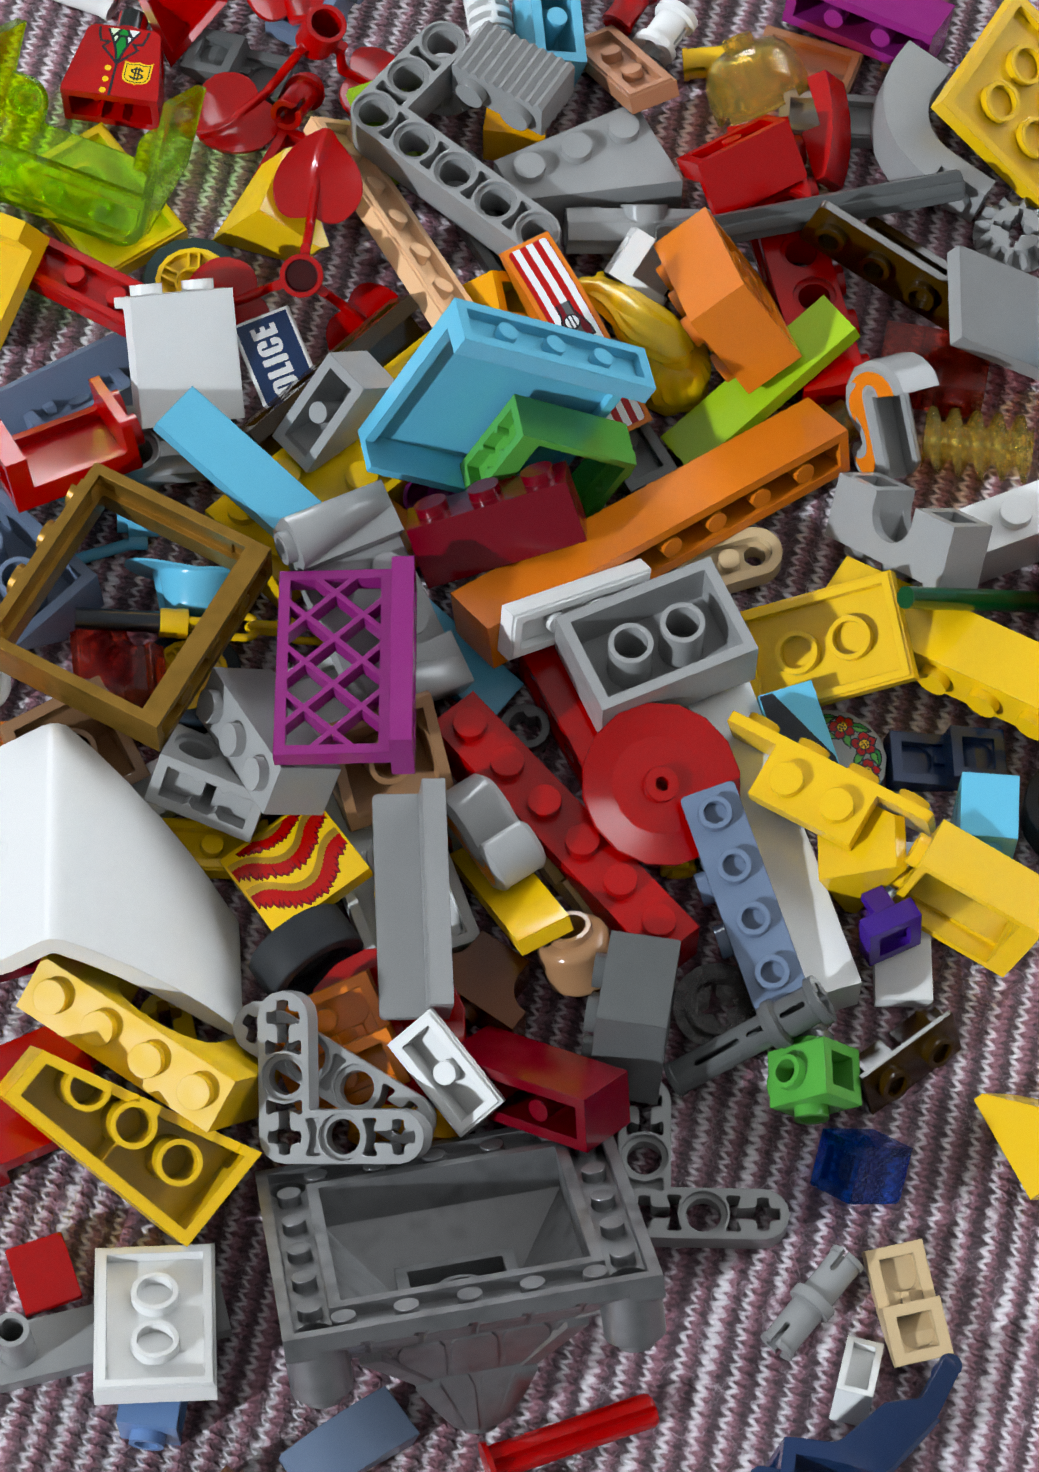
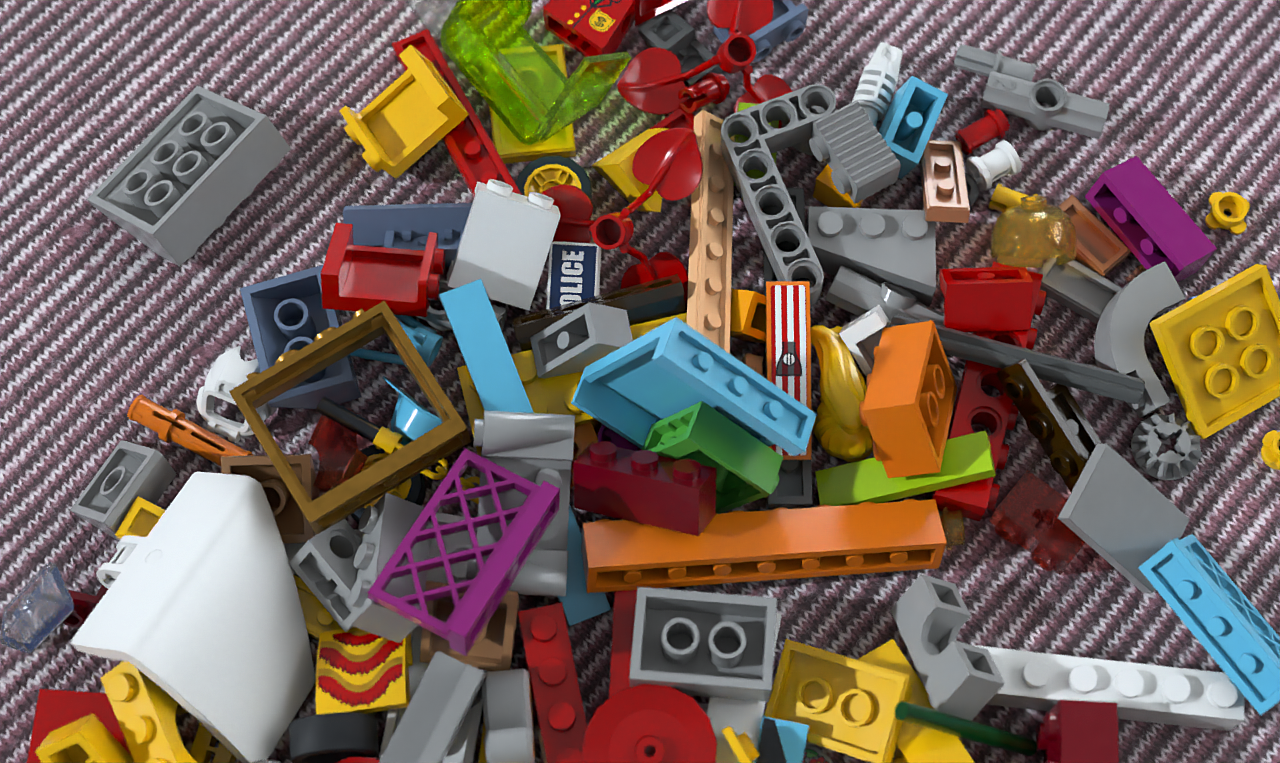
camera: 30 degrees right, 5 degrees up
white tile [497,558,651,661] -> none
dark grey bush [501,703,550,758] -> none
tan plate [675,527,783,594] -> none
red slope [801,69,851,192] -> none
light grey animal [846,352,940,479] -> none
clear yellow piece [920,405,1035,485] -> none

